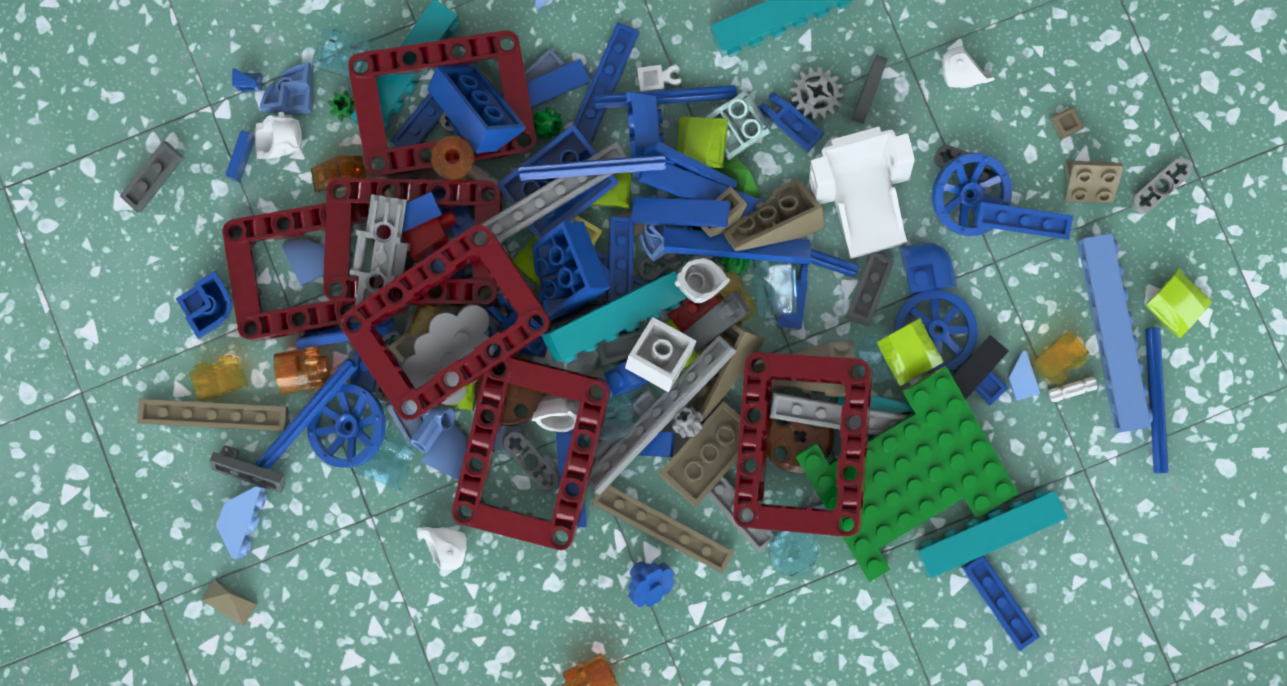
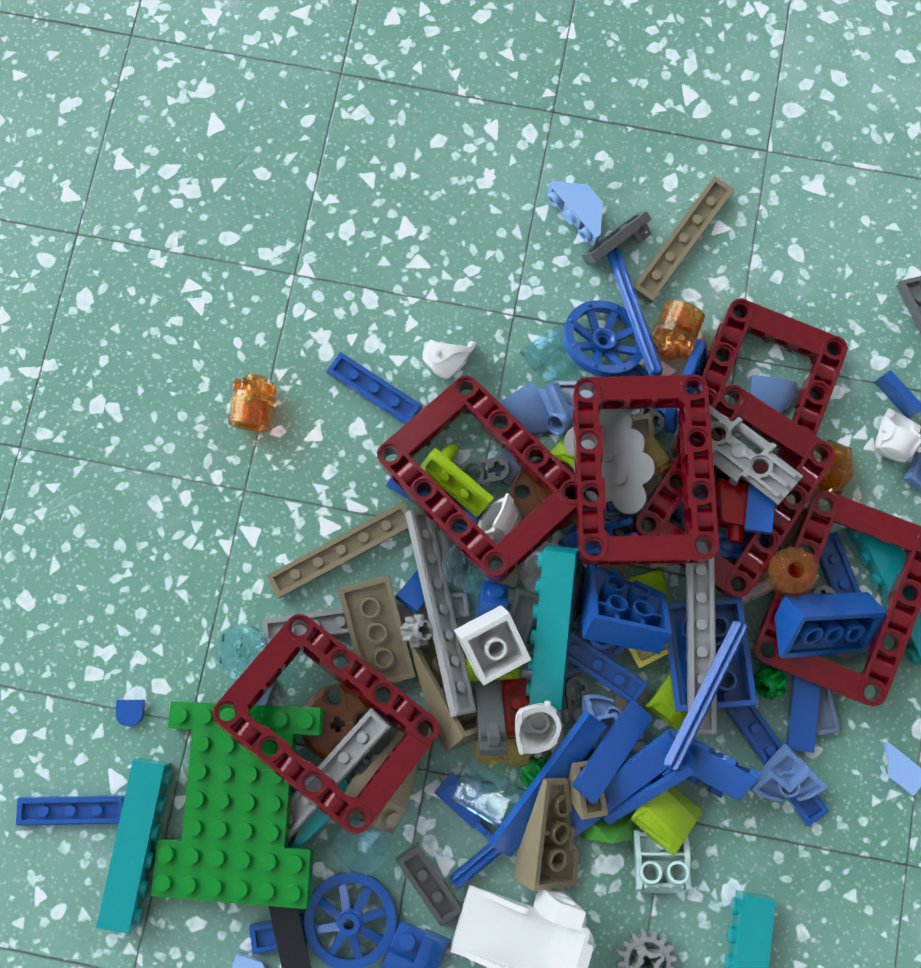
camera: 115 degrees right, 5 degrees down
blue brick [176,271,232,339] -> none
clear yellow brick [189,355,248,402] -> none
dark tan slope [201,579,257,626] -> none
green gear [328,90,355,122] -> none
blue axle [593,85,737,109] -> none
blue plant [628,561,675,607] -> none
white plate [637,65,681,91] -> none
blue hinge [759,92,824,153] -> none
lime slope [876,318,943,386] -> none
none -> blue tile [116,699,145,727]
none -> blue tile [326,352,422,425]
none -> lime piece [420,443,494,517]
none -> medium blue brick [751,744,828,802]

